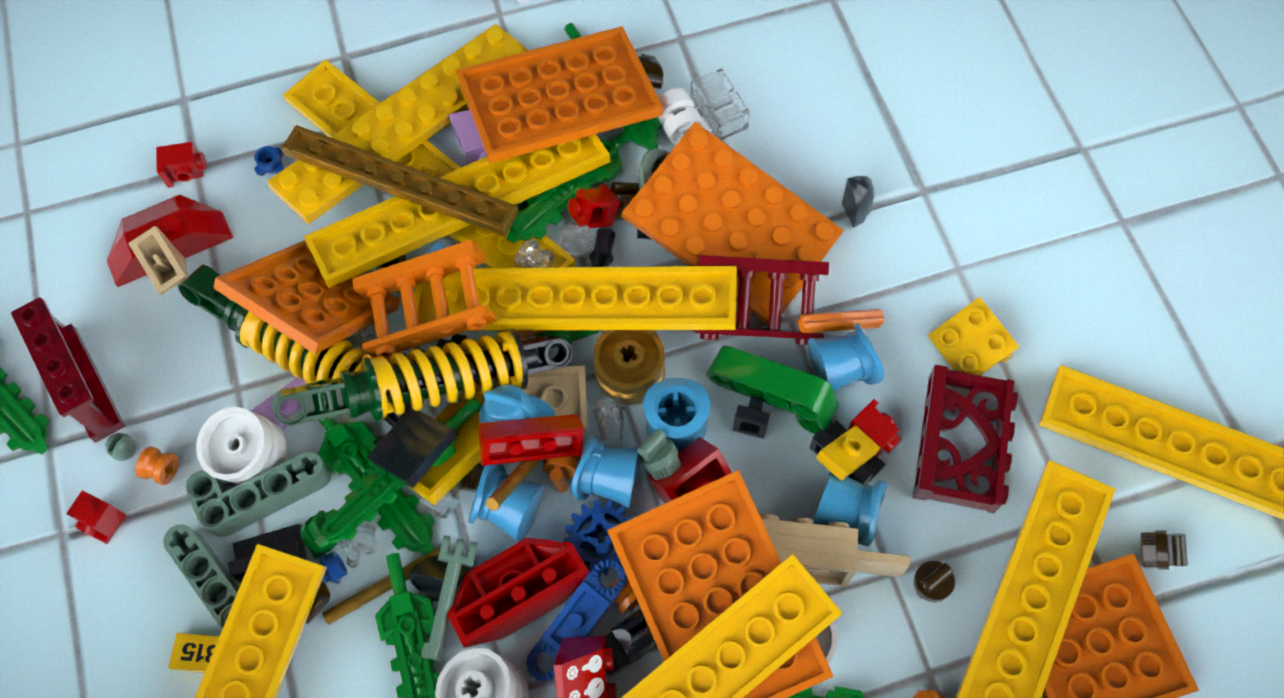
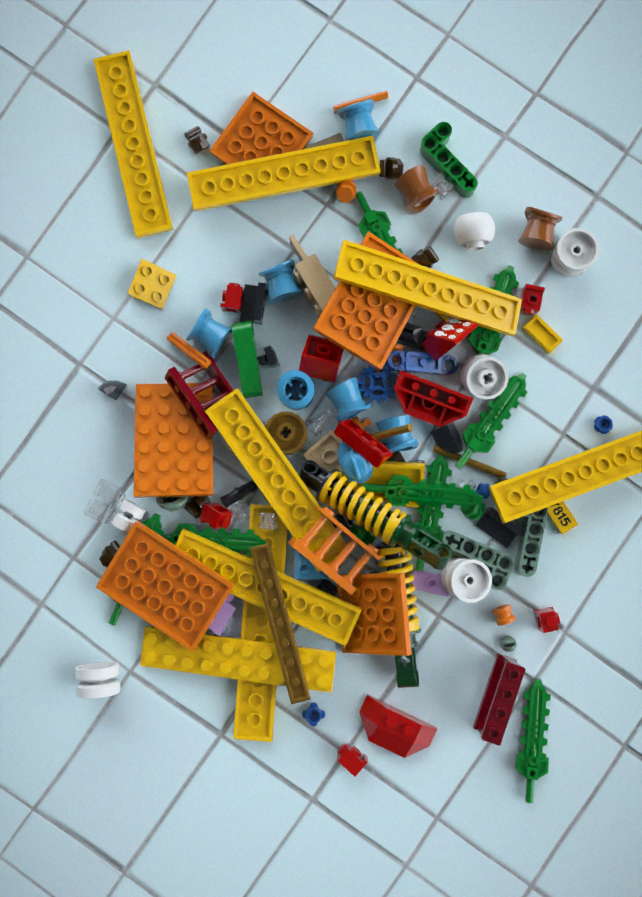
camera: 125 degrees left, 20 degrees up
tan slope [128,226,189,295] -> none
black tile [367,406,457,488] -> none
sand green hinge [421,535,478,662] -> none
sand green piece [637,429,681,480] -> none
yellow plate [816,425,881,481] -> none
dark red fence [913,364,1018,513] -> none
dark brown piece [913,561,955,603] -> none

